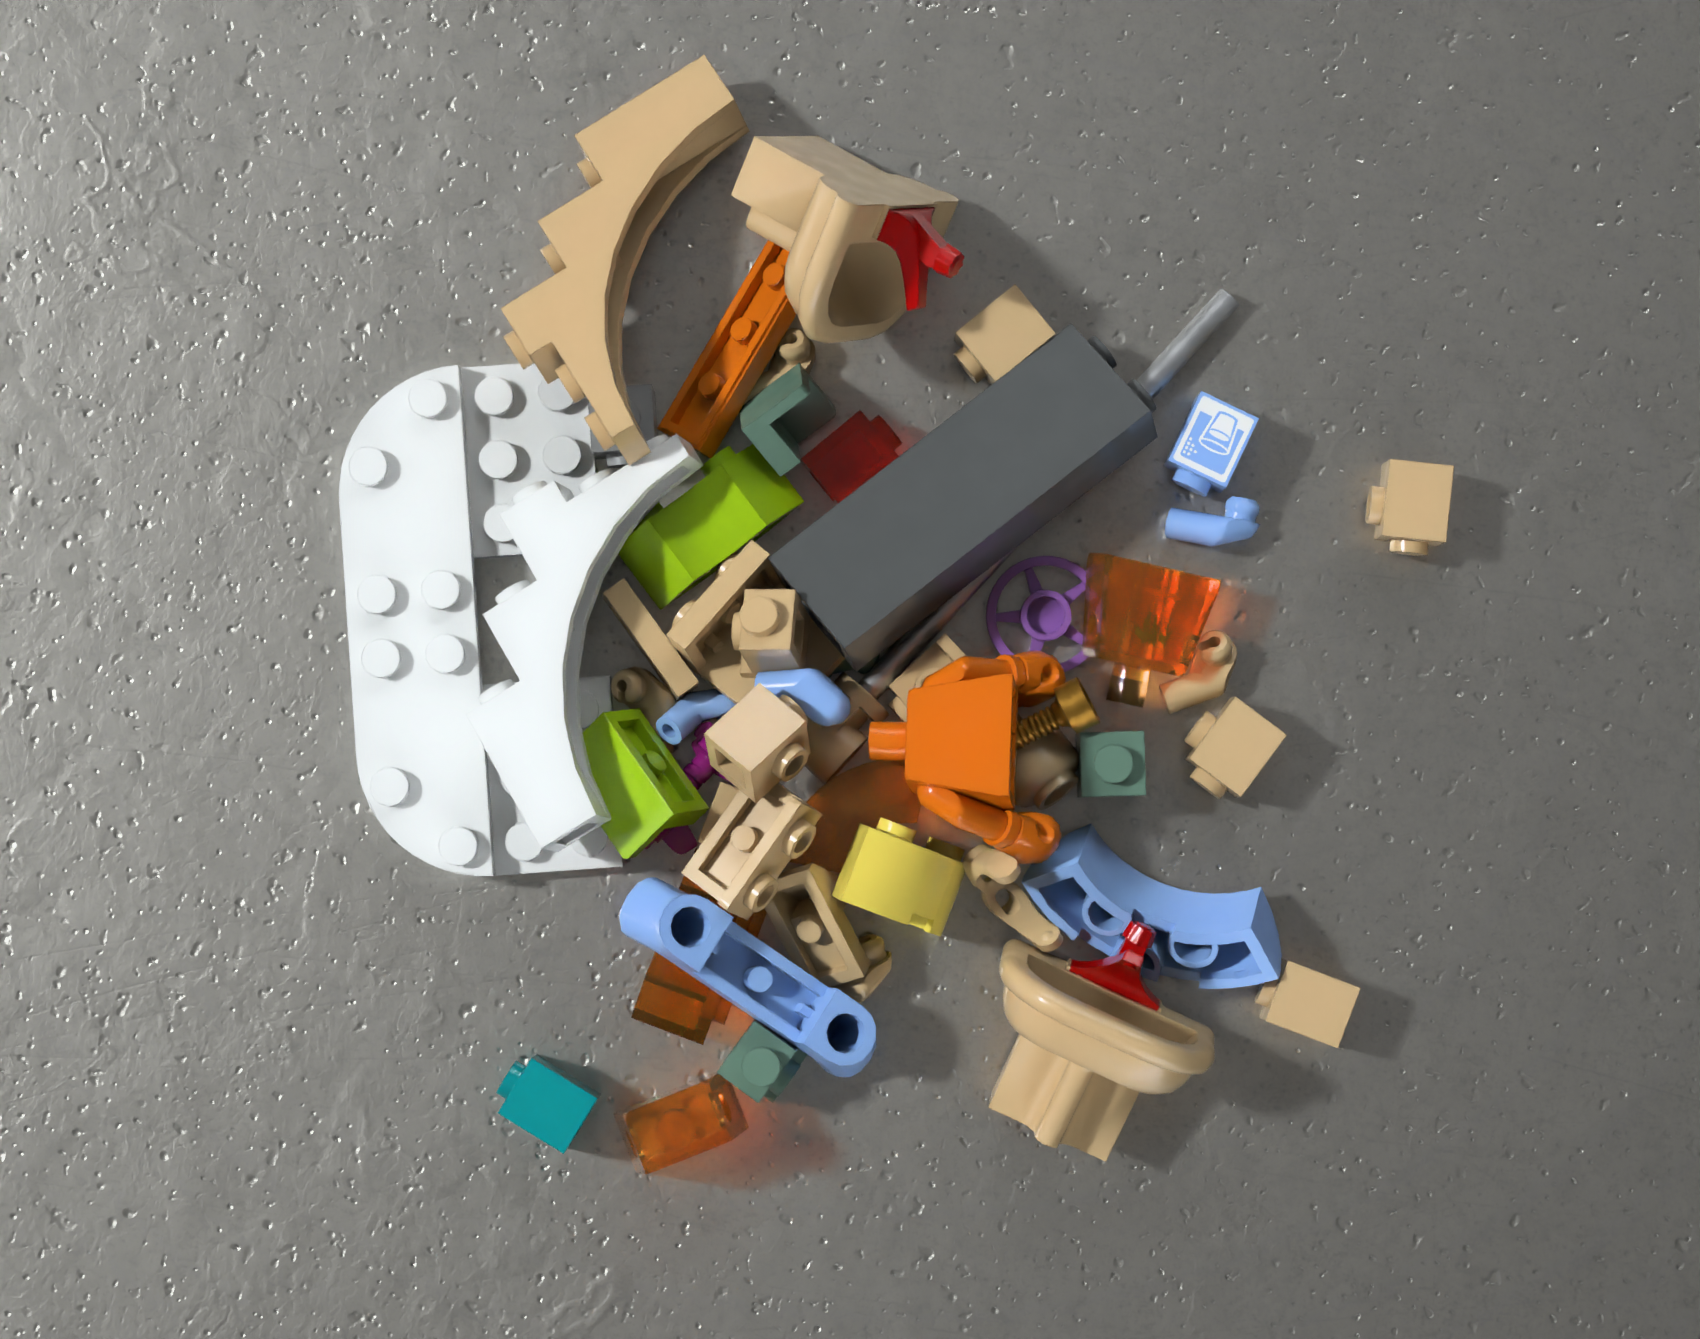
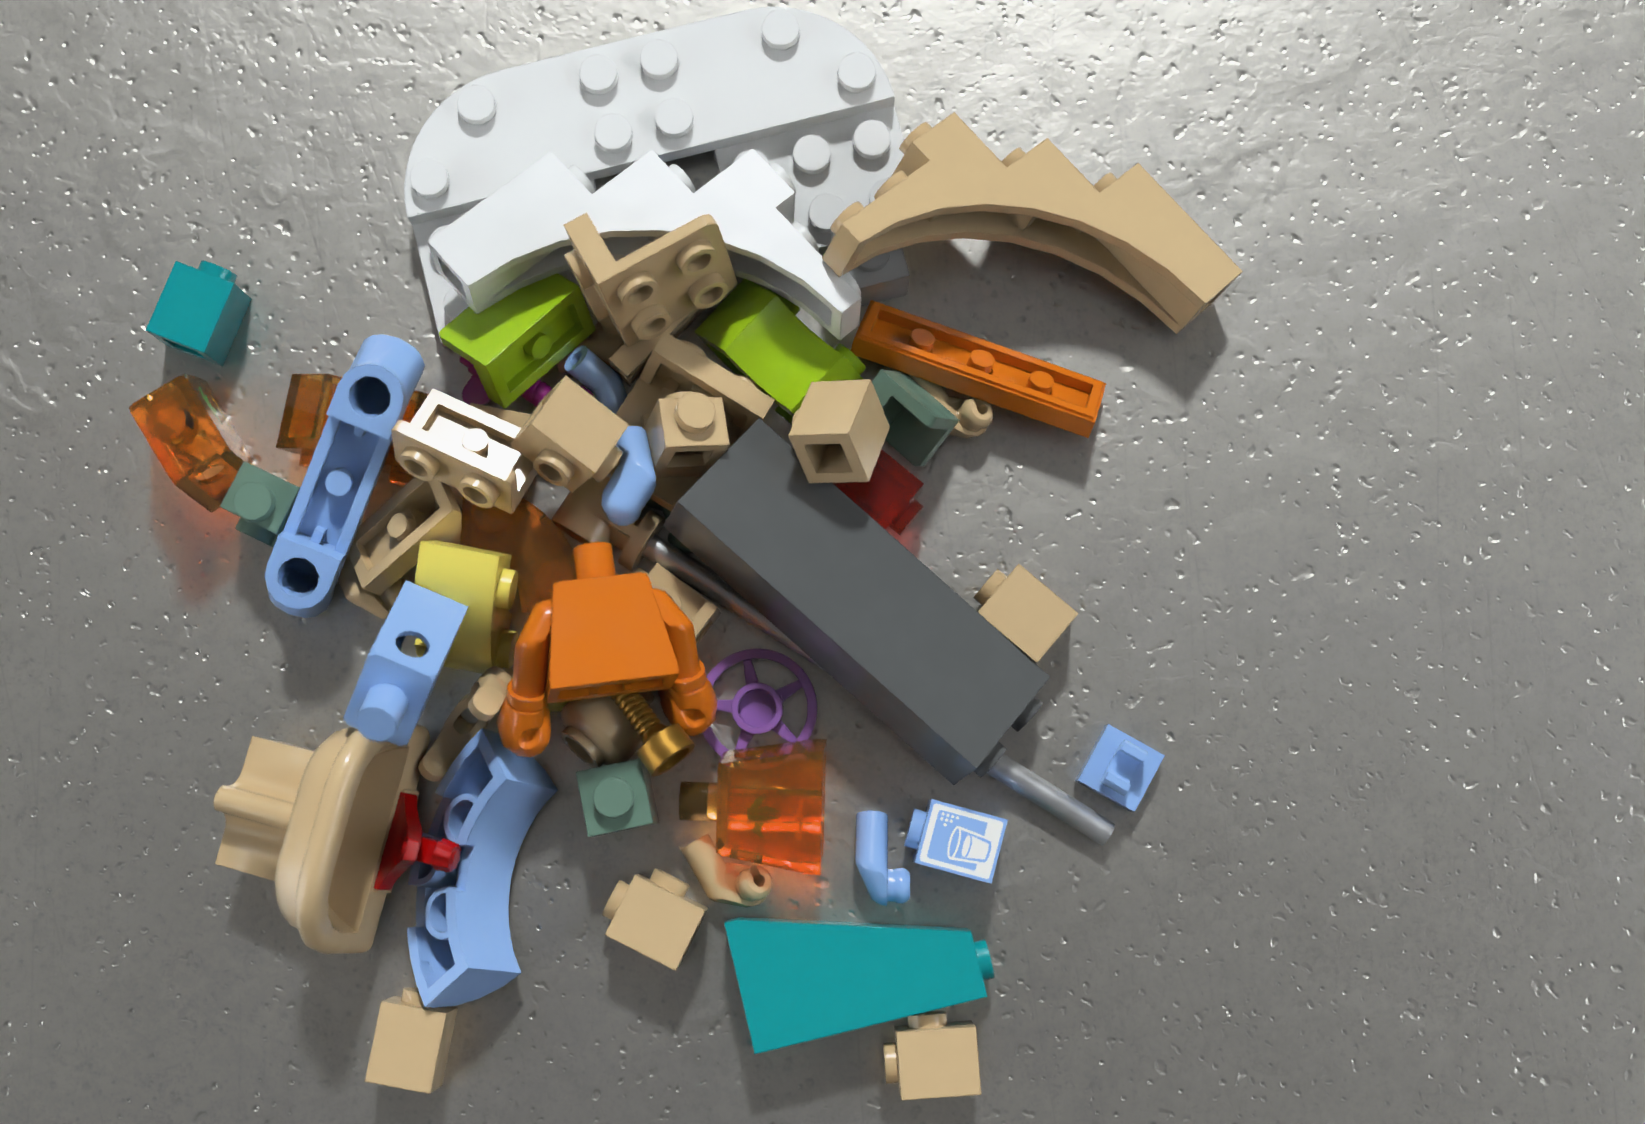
camera: 80 degrees right, 5 degrees down
tan piece [731,136,965,344] -> none
none -> light blue torso [343,580,468,746]
none -> tan bracket [563,212,737,347]
none -> teal slope [724,917,995,1054]
none -> tan brick [788,379,890,483]
none -> light blue tile [1075,724,1165,812]

